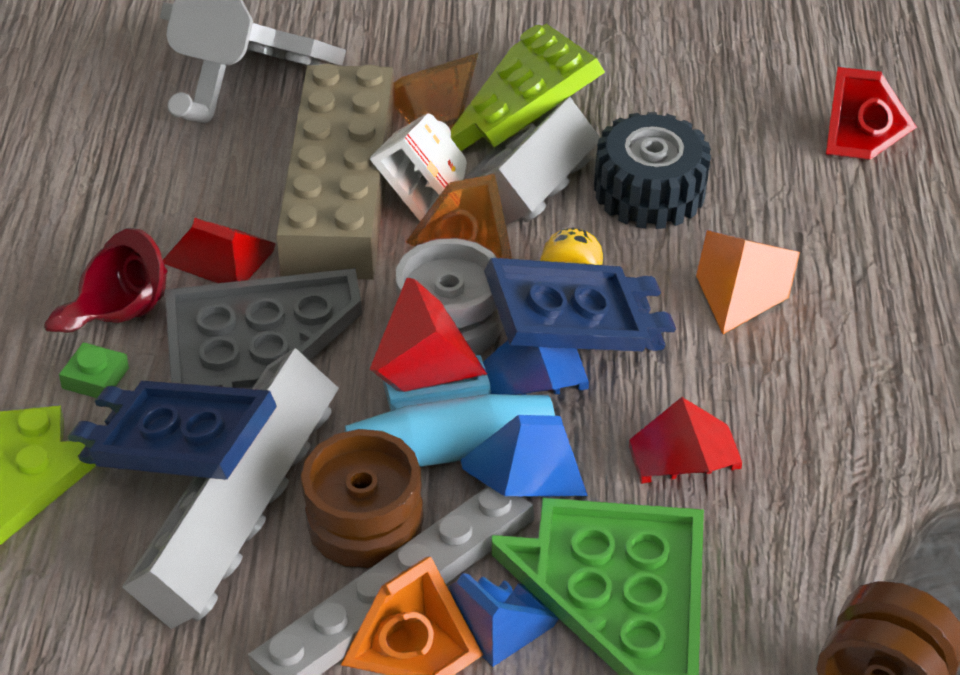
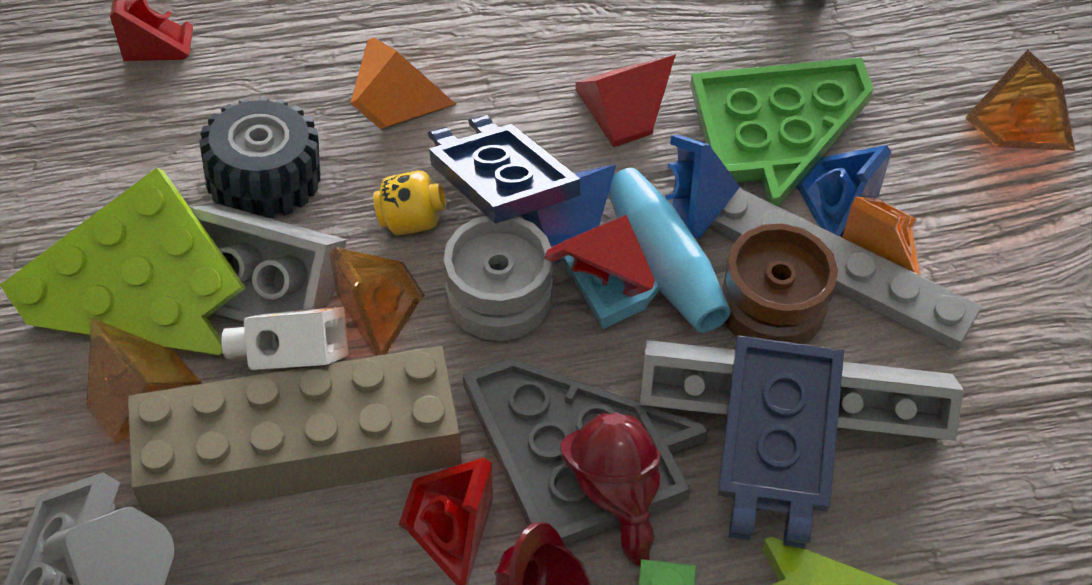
camera: 105 degrees left, 10 degrees up
none -> dark red piece [560,412,660,566]

